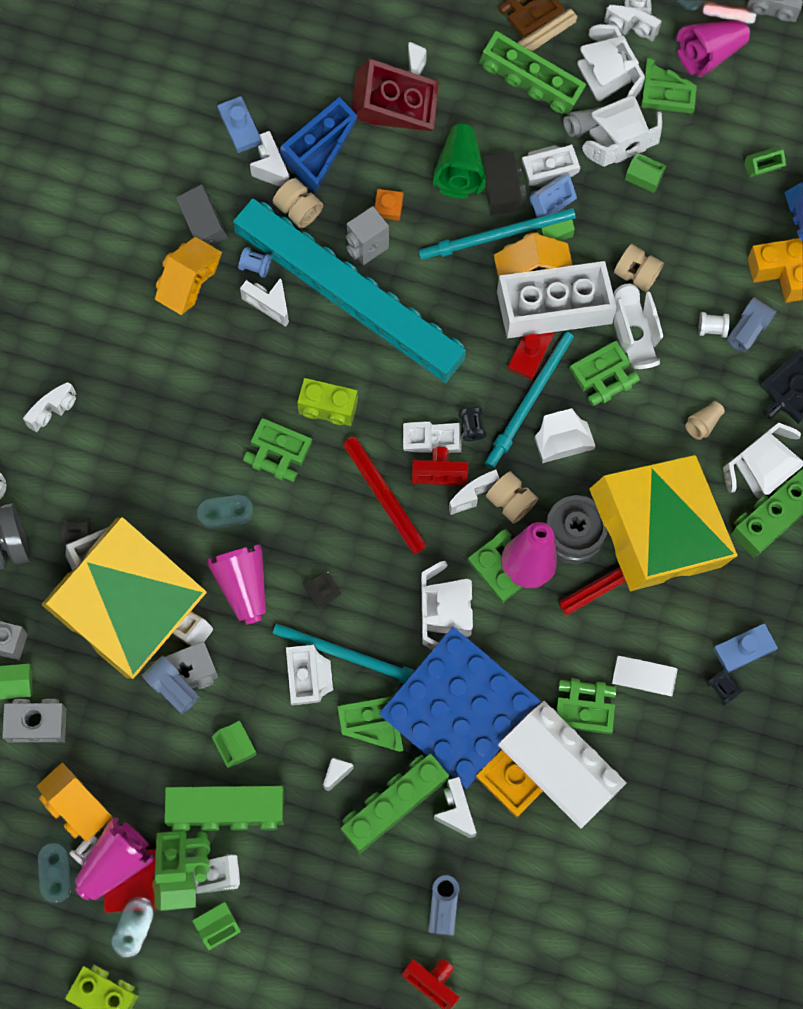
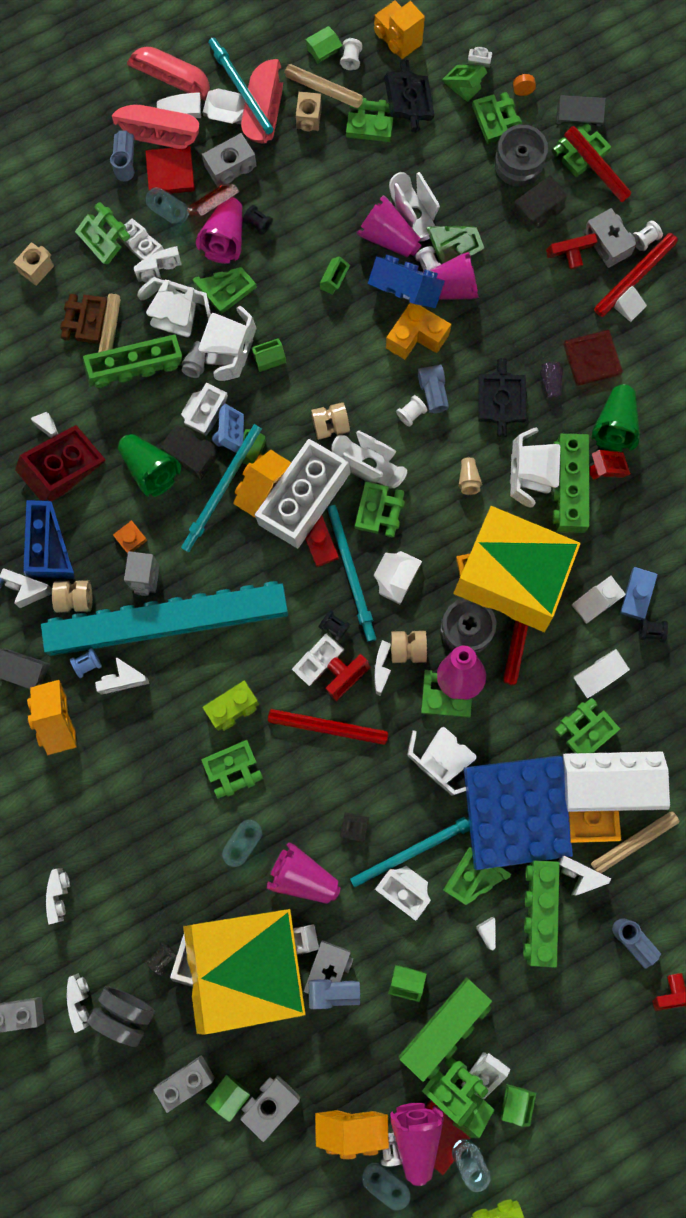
camera: 45 degrees left, 5 degrees up
none -> black bush [242,205,273,235]
none -> white slope [572,576,626,624]
none -> tan axle [591,812,679,873]

